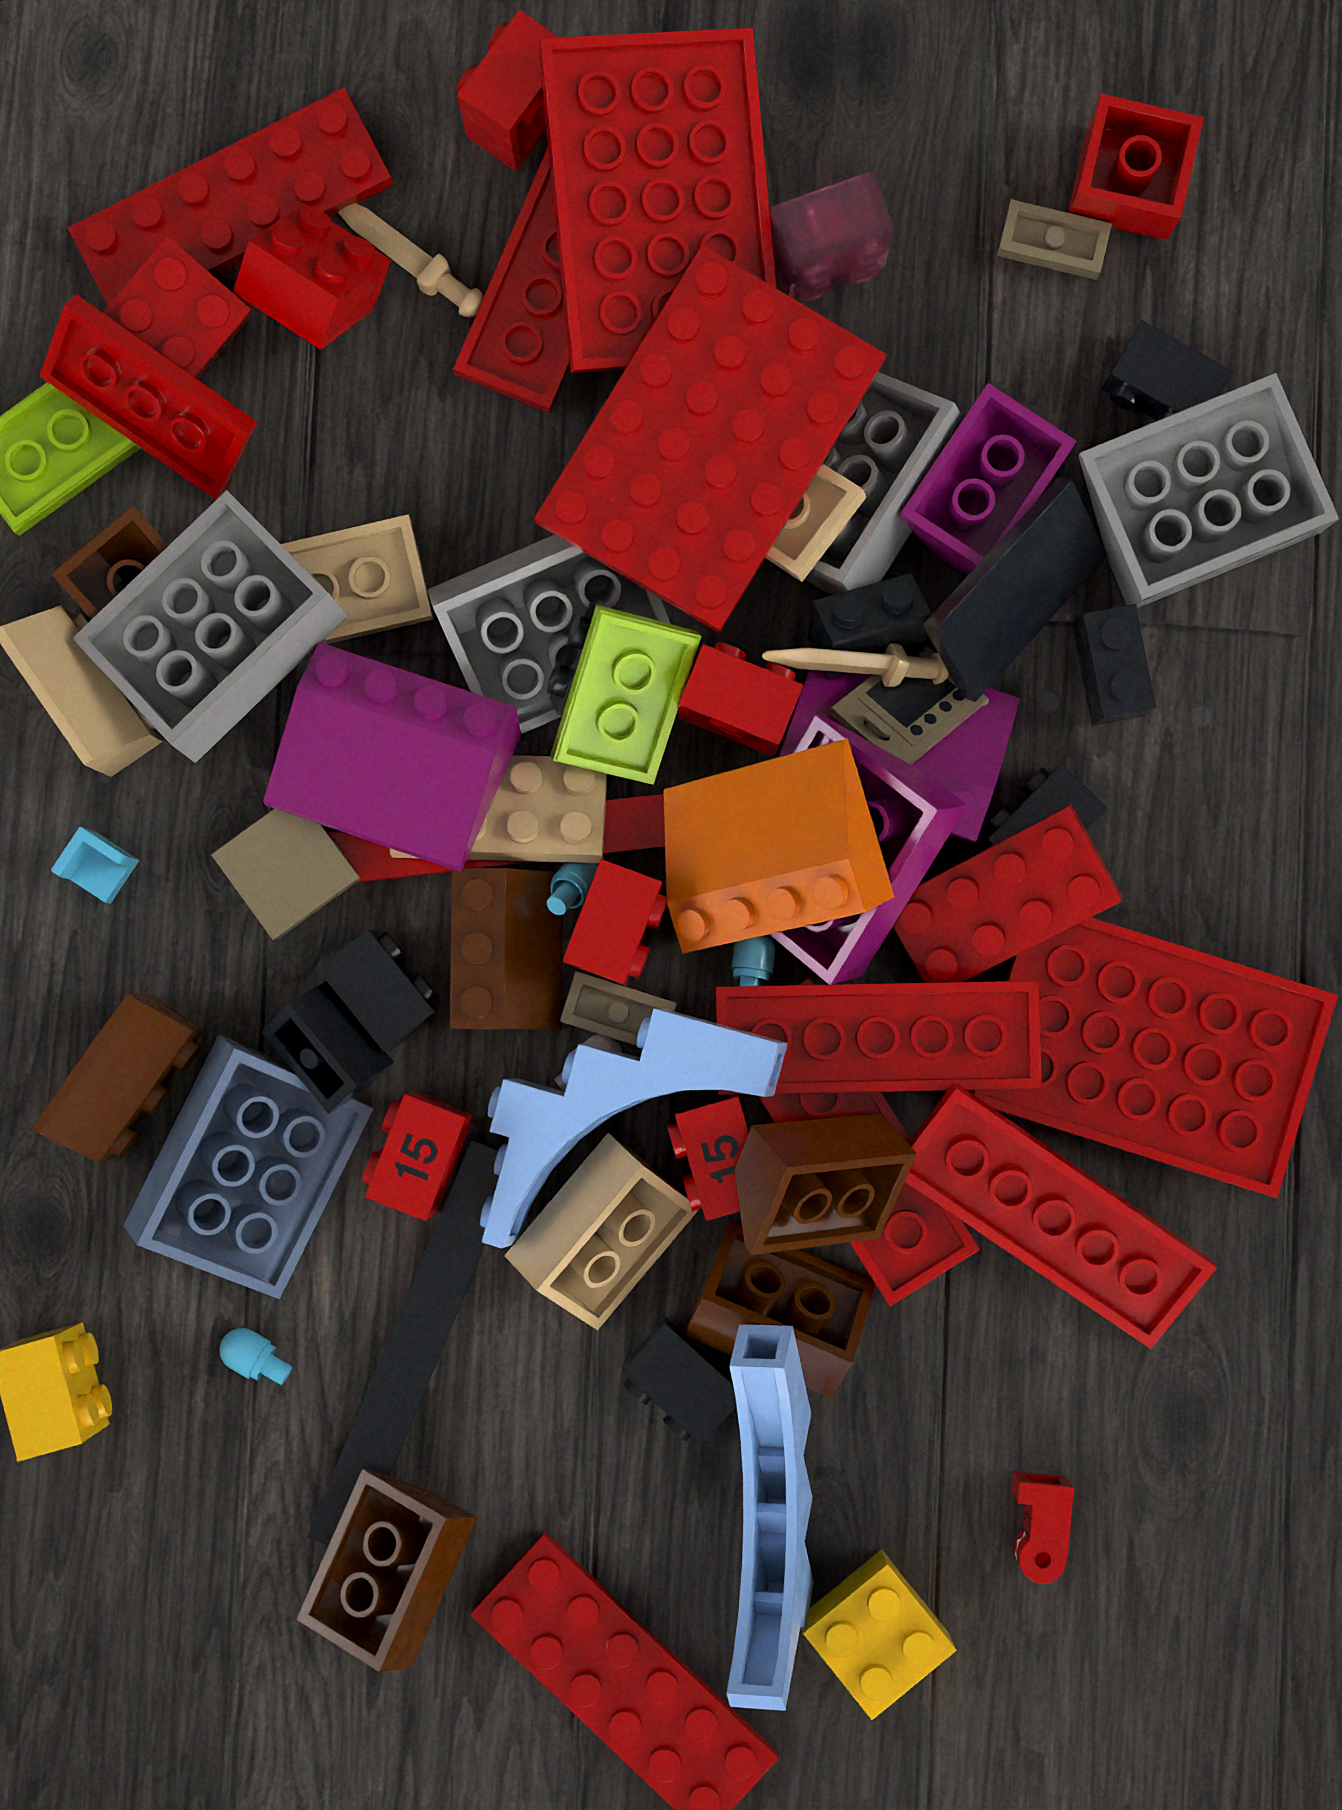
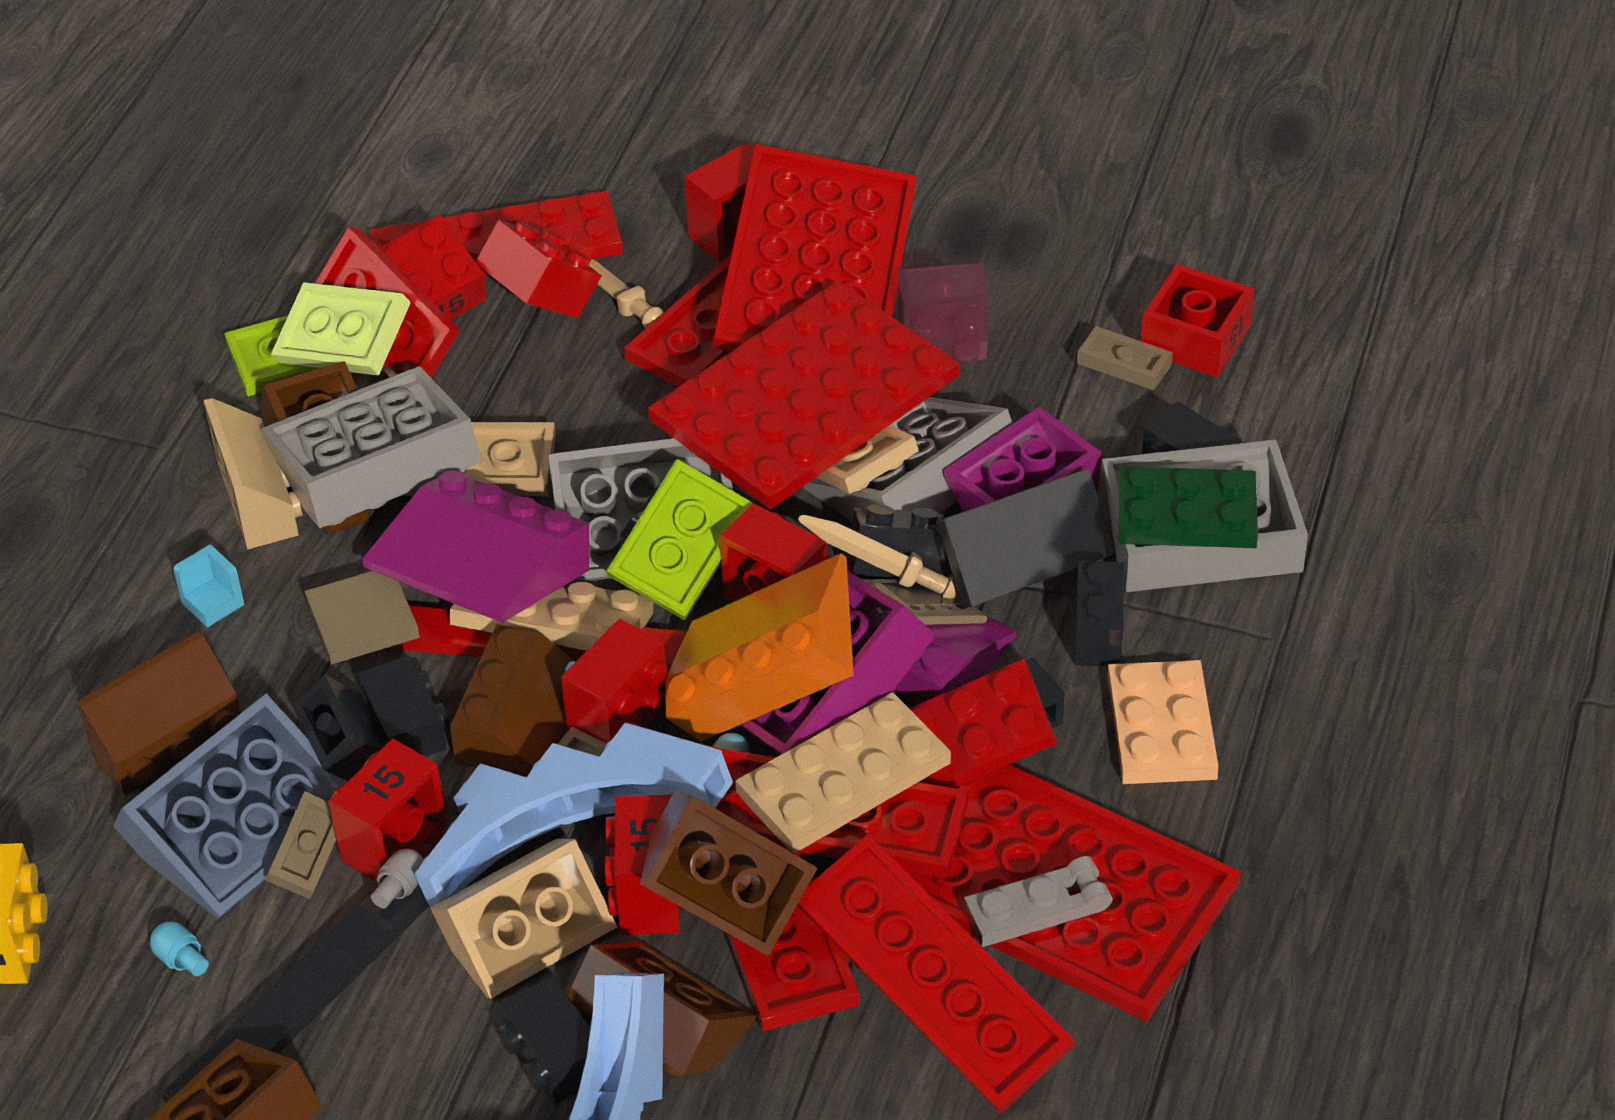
camera: 15 degrees right, 40 degrees down
none -> dark tan plate [265,791,336,899]
none -> yellowish green plate [271,282,411,376]
none -> light grey cylinder [371,848,424,908]
none -> tan plate [736,692,951,854]
none -> light grey plate [964,856,1113,947]
none -> light nougat plate [1107,660,1219,784]
none -> dark green plate [1119,466,1258,548]

